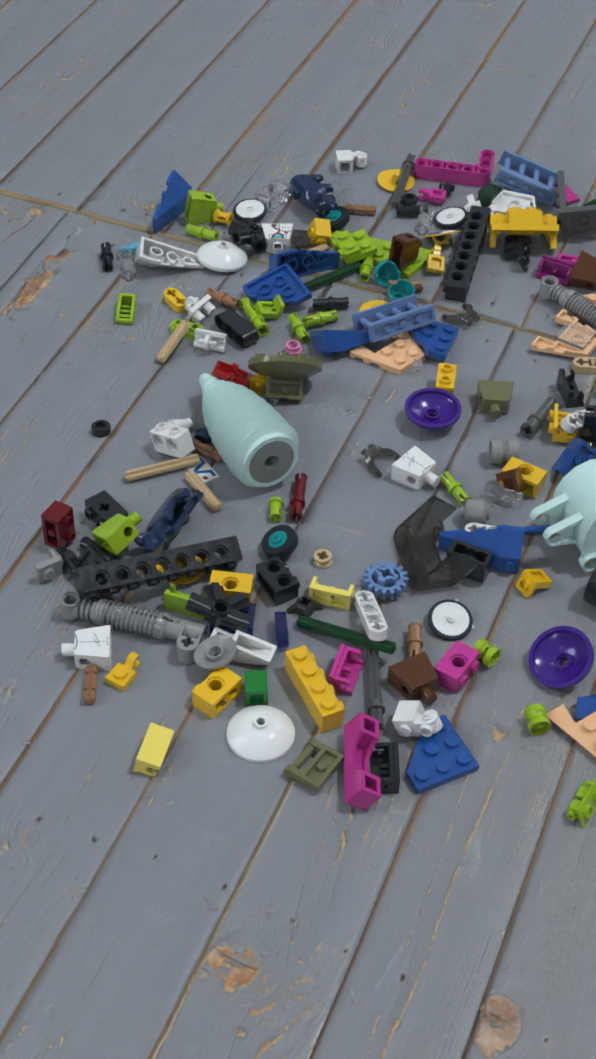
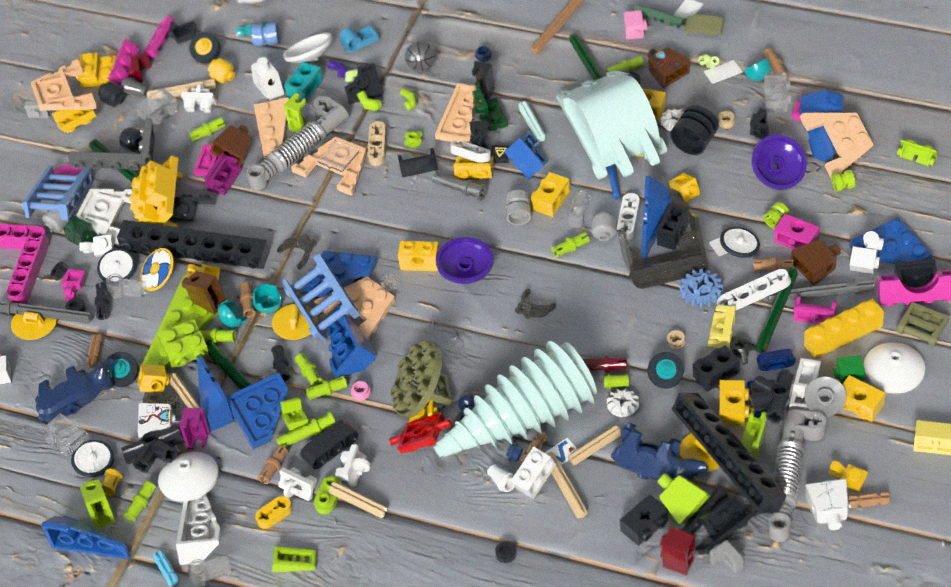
camera: 85 degrees left, 5 degrees up
white torso [391,446,440,490] -> none
olive torso [476,380,514,419] -> none
reddish brown panel [495,467,526,495] -> none
none -> magenta hinge [180,408,211,449]
none -> white gear [607,388,639,417]

